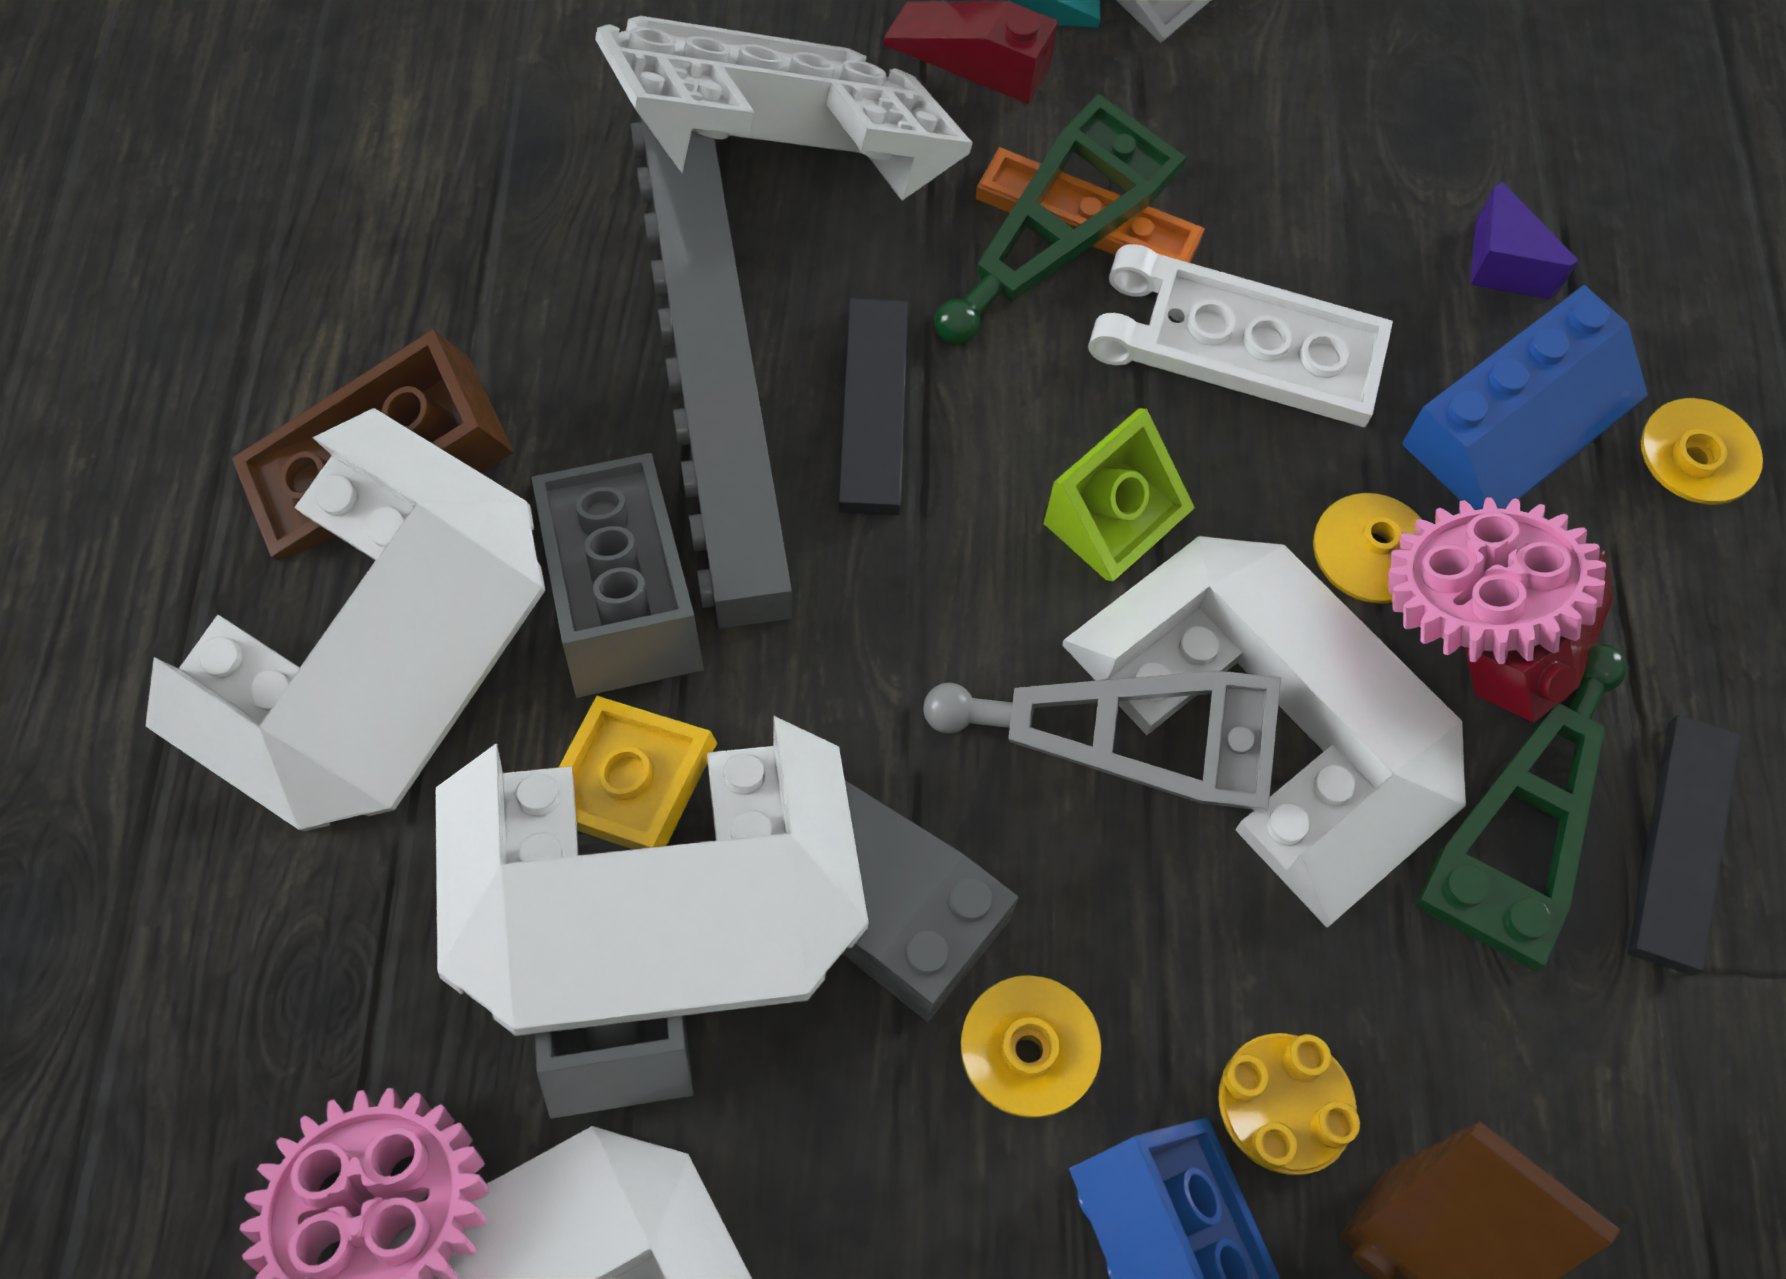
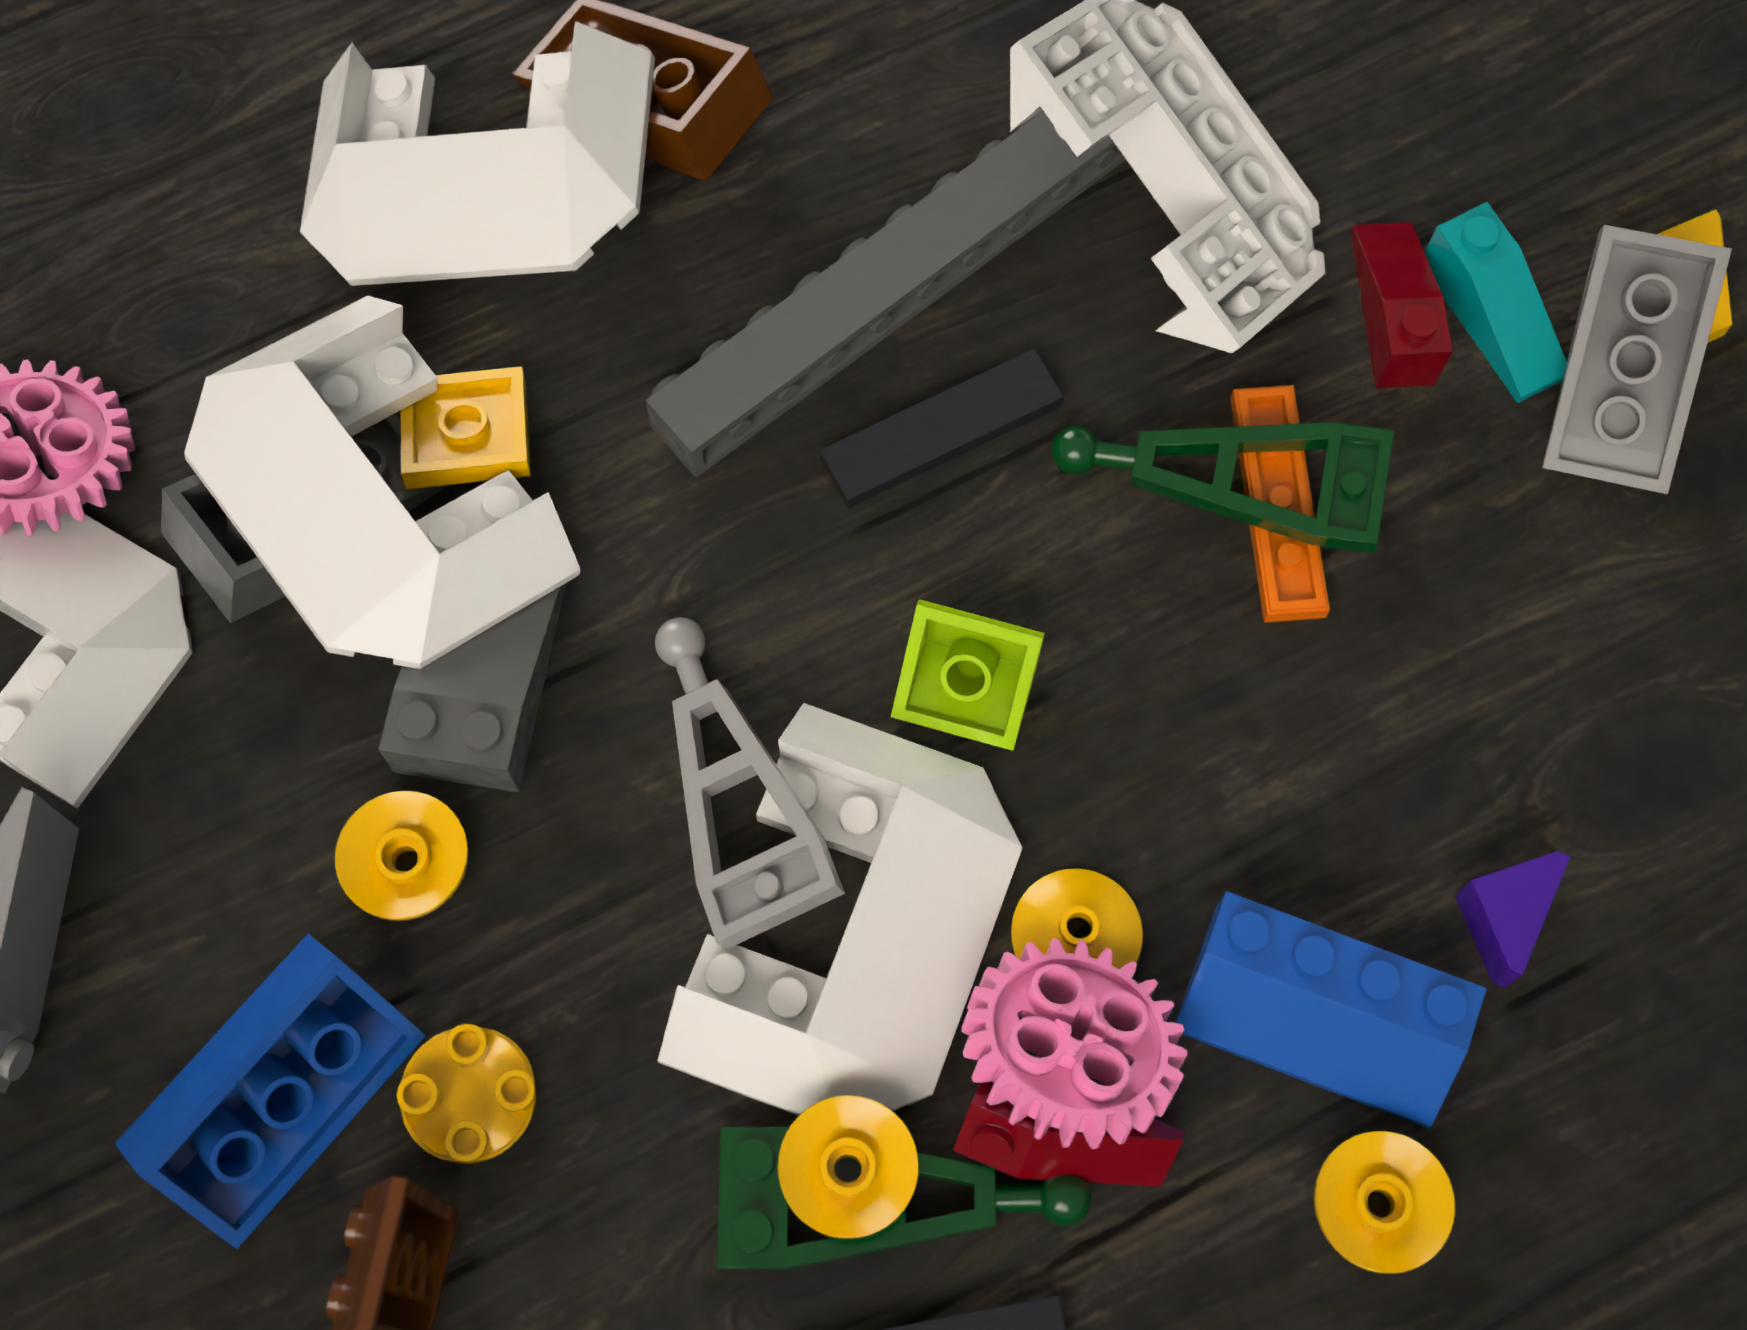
camera: 65 degrees right, 5 degrees up
dark grey slope [531,453,704,698] -> none
white hinge [1088,244,1393,428] -> none
none -> yellow dish [778,1095,918,1239]

